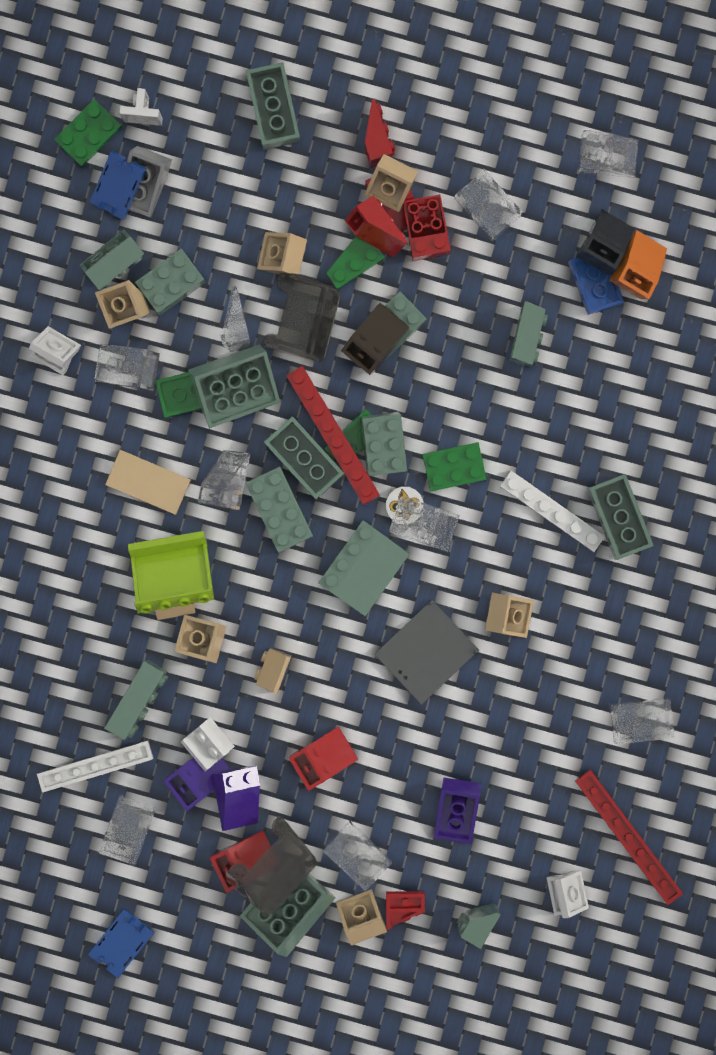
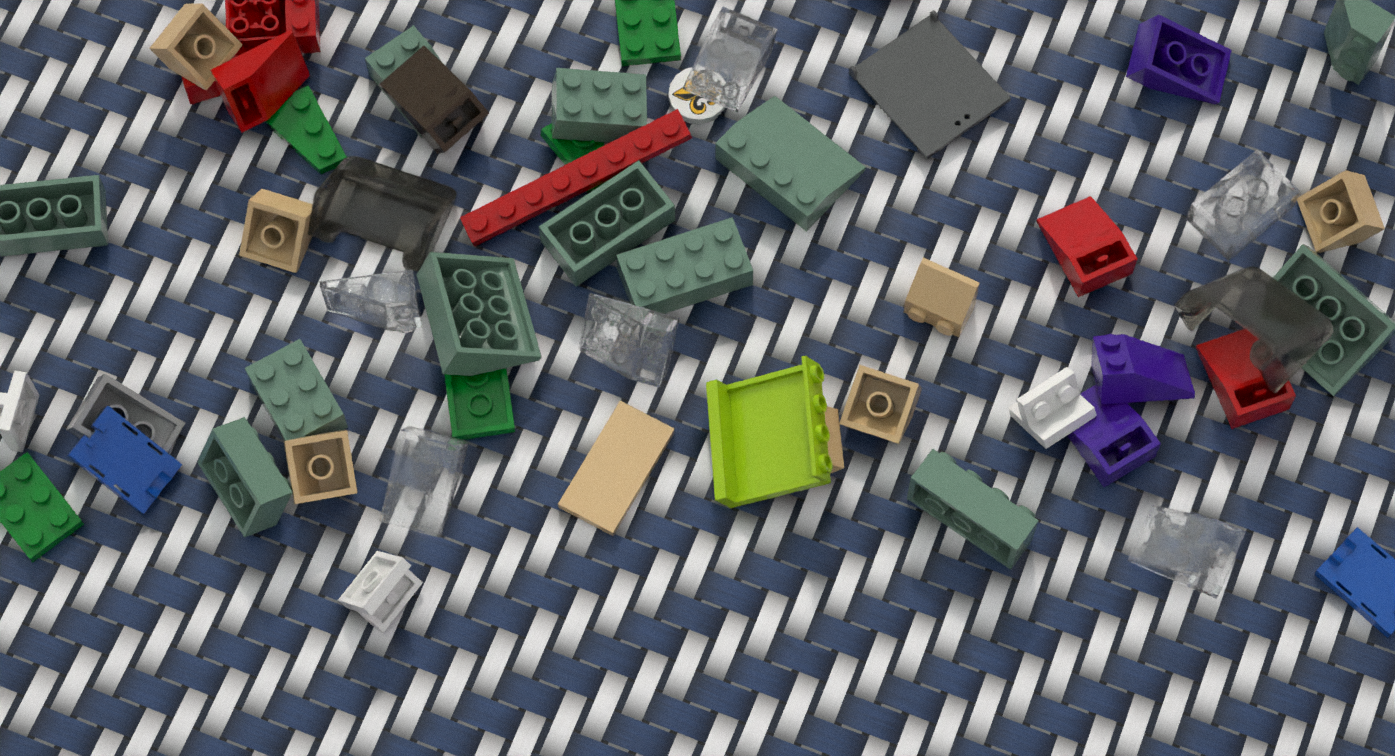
camera: 85 degrees left, 20 degrees down
white plate [37,740,154,793] -> none
red slope [365,98,395,168] -> none
red wing [386,891,425,930] -> none

